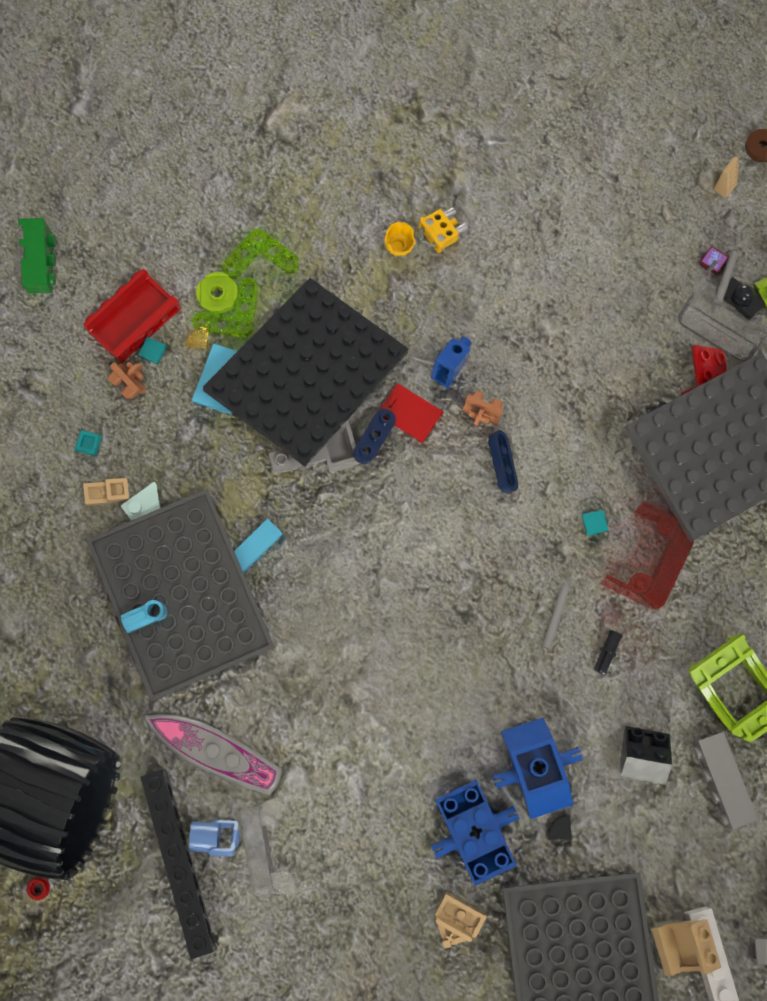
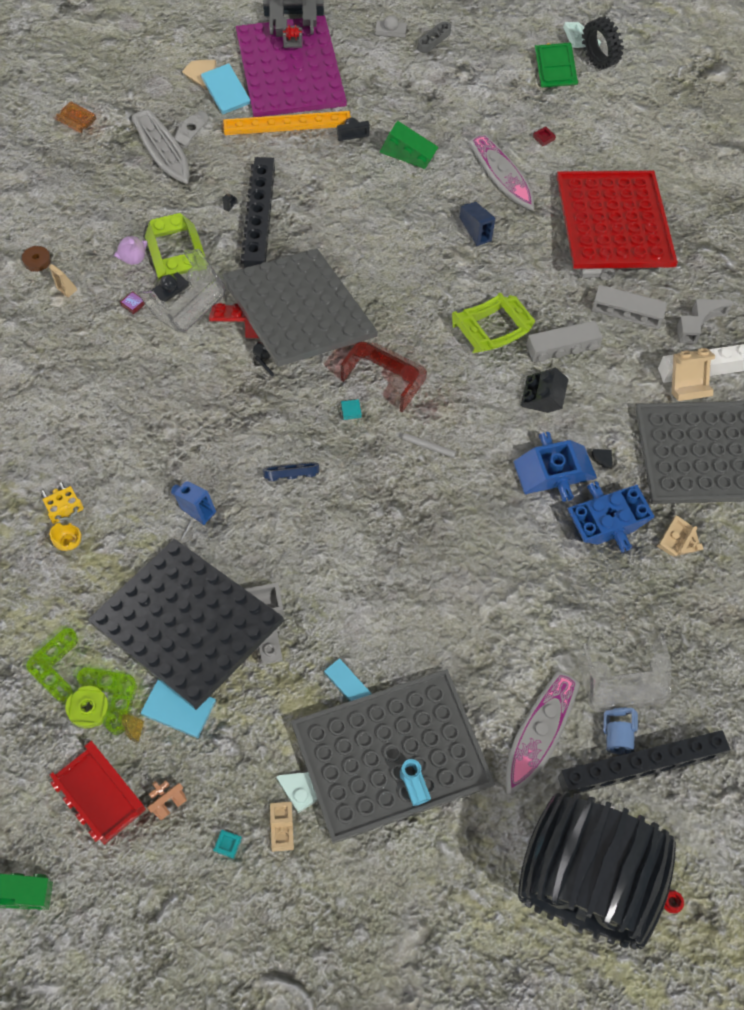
camera: 90 degrees left, 15 degrees down
teal tile [138,337,167,365] -> none
dark blue plate [353,409,396,464] -> none
red container [378,383,443,443] -> none
nougat hips [462,390,504,426] -> none
black axle [594,630,623,675] -> none
light grey bar [714,251,738,304] -> none

